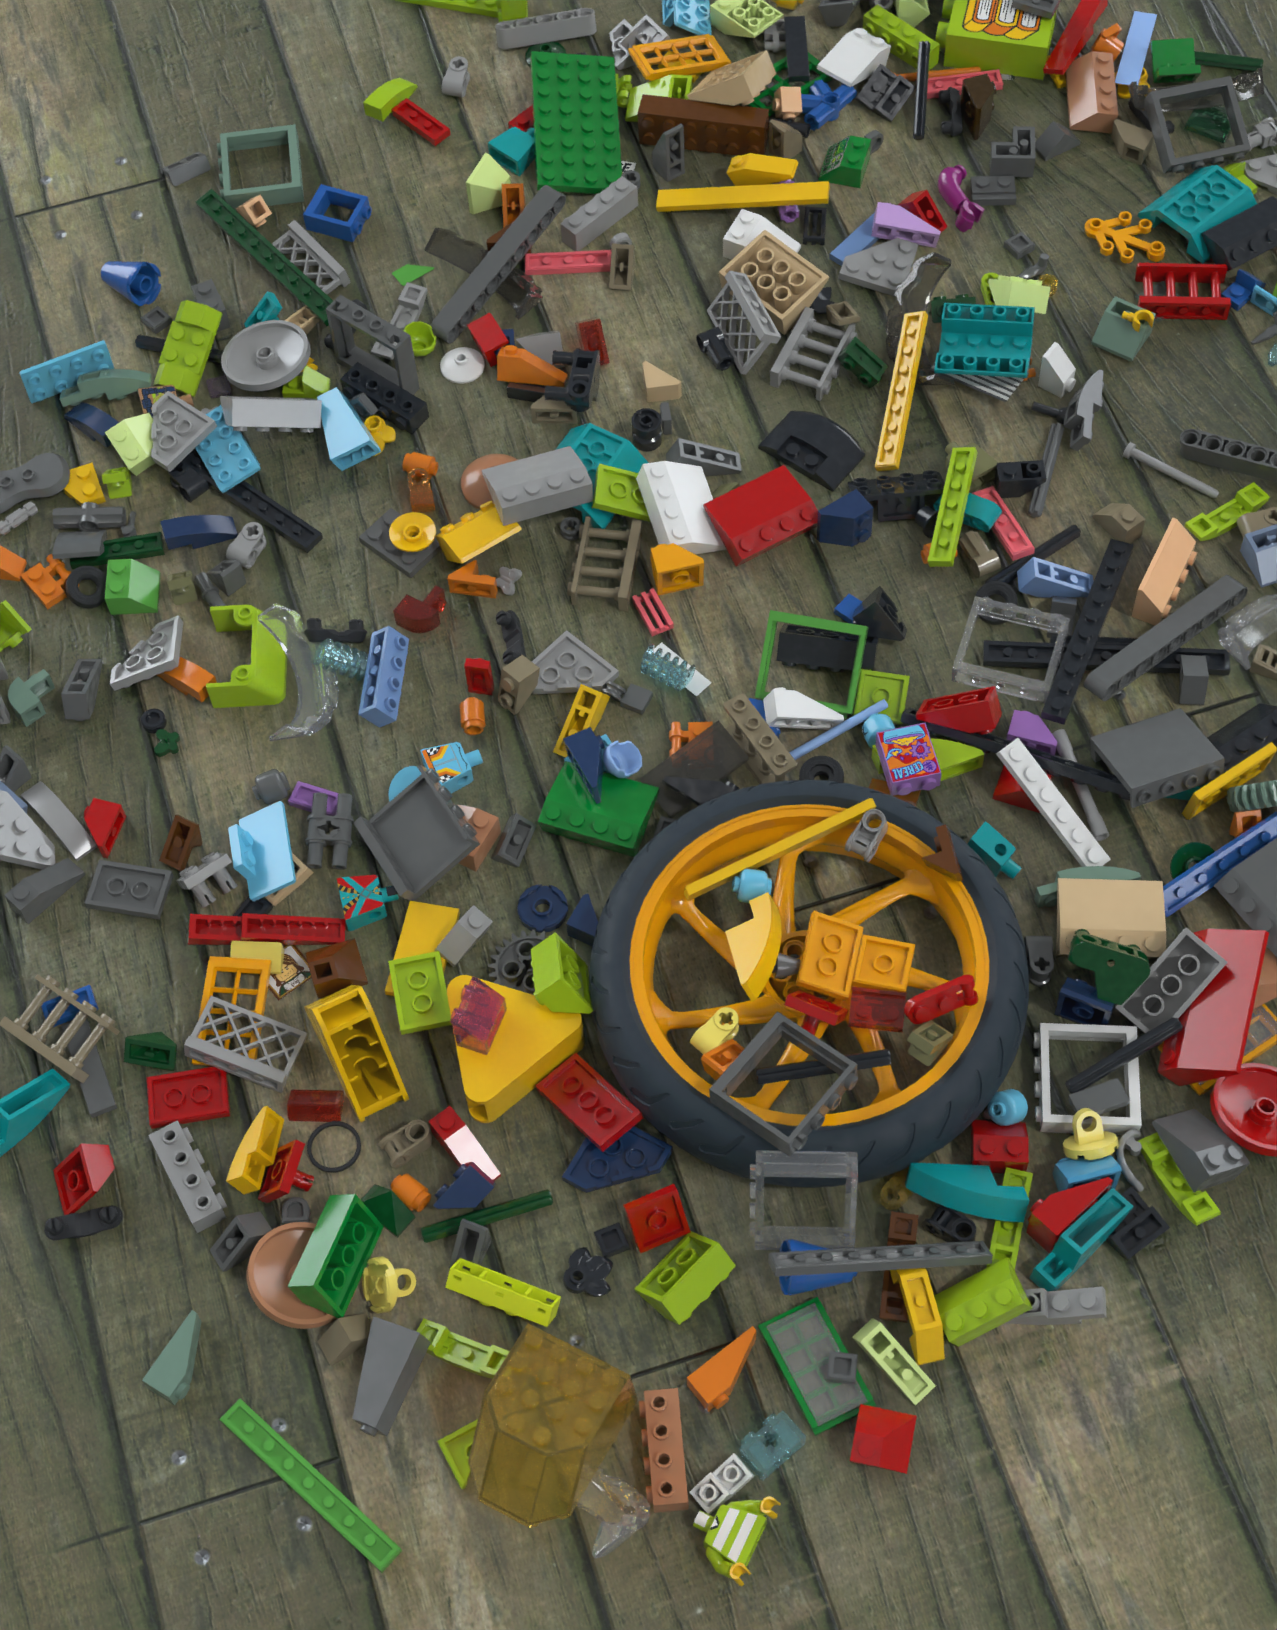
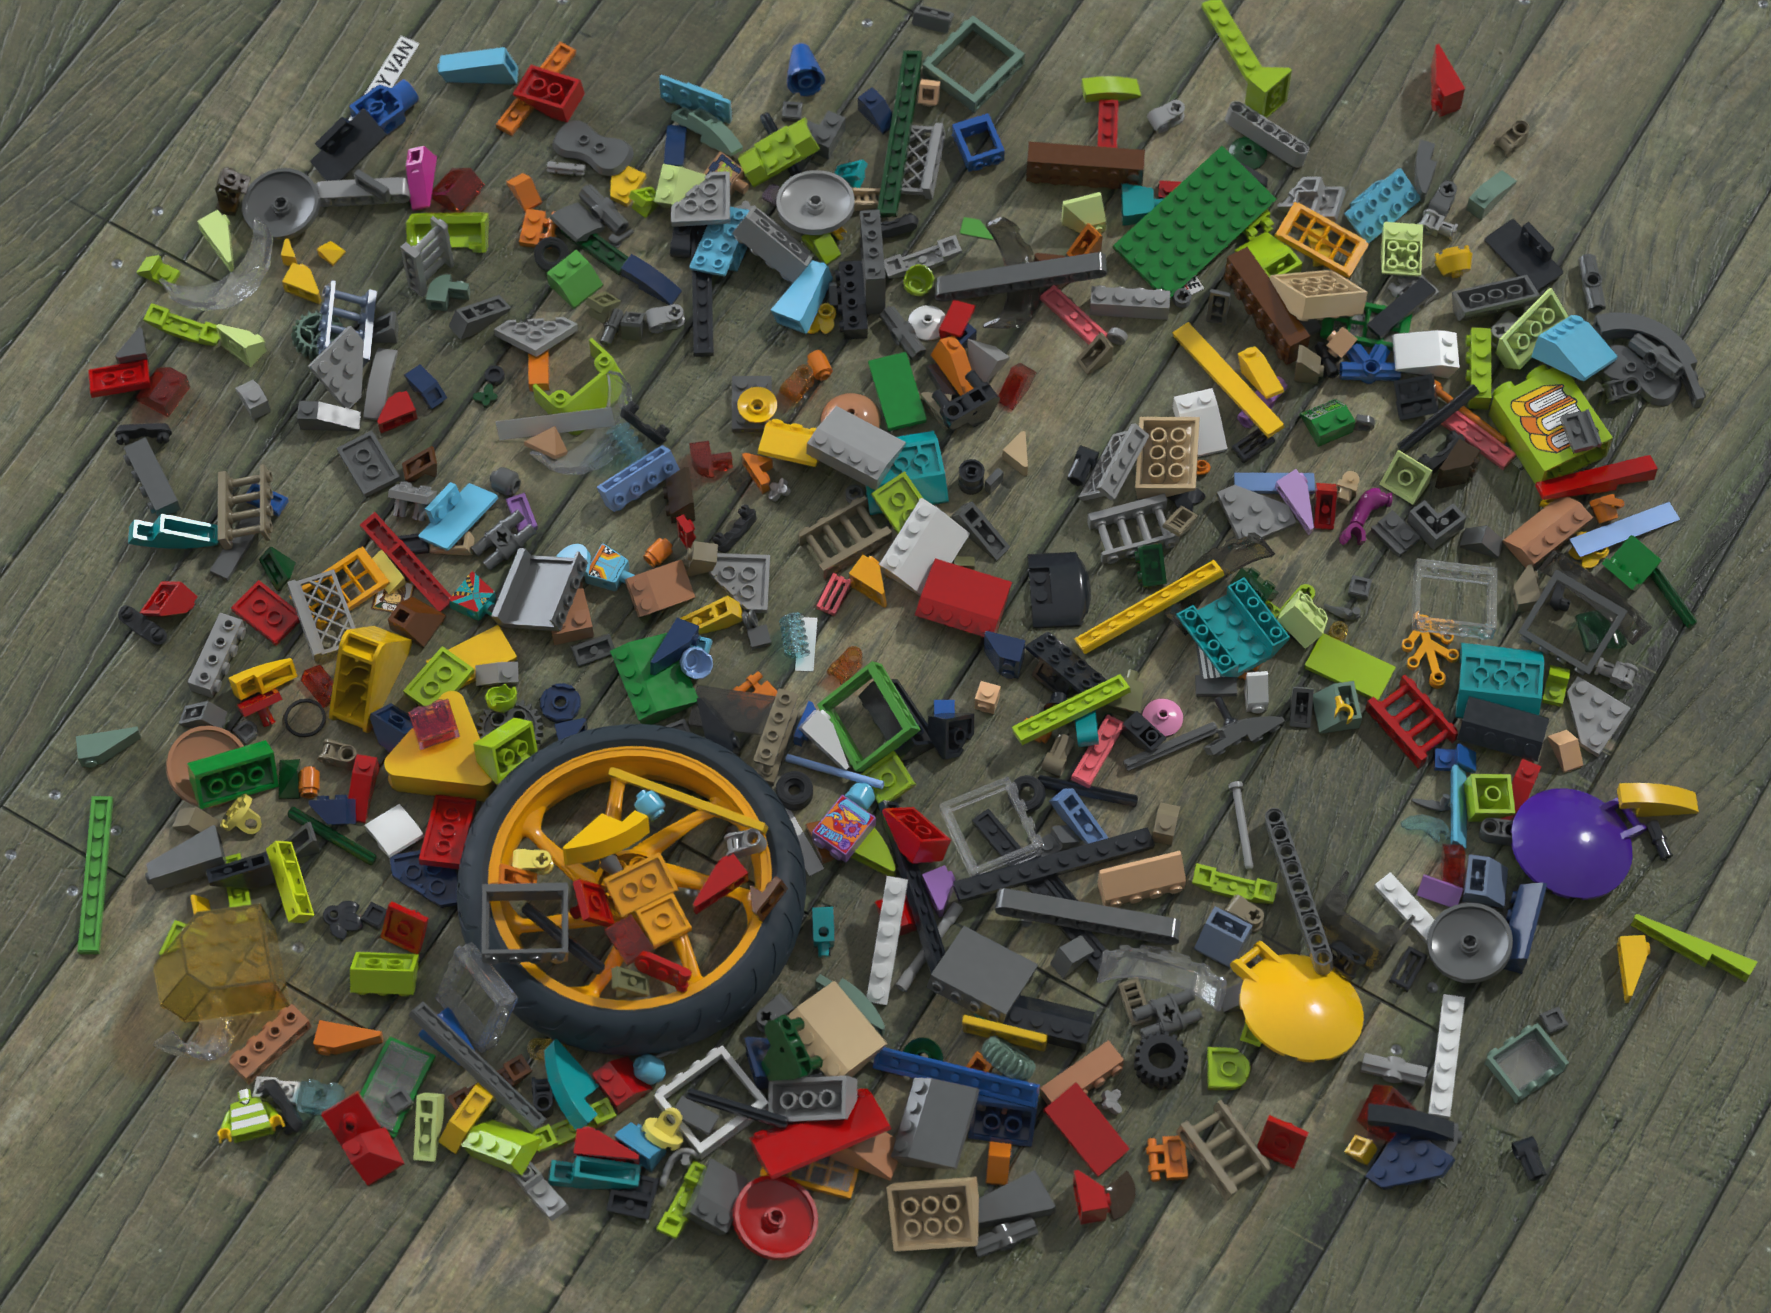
camera: 45 degrees right, 5 degrees up
none -> yellow slope [190,895,212,922]
none -> black slope [206,852,276,889]
none -> black piece [257,1079,303,1135]
none -> red tile [321,1091,381,1150]
none -> white slope [365,804,424,858]
none -> dark blue slope [369,703,419,752]
none -> dark blue slope [404,364,447,409]
none -> lime hair [485,684,517,713]
none -> white sticker [495,407,615,440]
none -> medium nougat slope [524,426,568,459]
none -> nougat slope [624,559,695,618]
none -> dark brown slope [663,467,695,523]
none -> red slope [693,853,749,915]
none -> clear orange piece [827,646,863,685]
none -> dark blue slope [858,87,893,135]
none -> green tile [868,352,927,432]
none -> dark grey piece [880,306,926,361]
none -> light nougat brick [974,681,1001,714]
none -> reddish brown brick [1026,141,1145,189]
none -> bright pink dish [1142,699,1183,737]
none -> dark grey tile [1195,675,1237,697]
none -> dark grey slope [1290,687,1314,728]
none -> lime tile [1304,633,1396,701]
none -> tan hips [1337,471,1360,506]
none -> yellowish green slope [1379,450,1433,505]
none -> clear window [1412,558,1498,640]

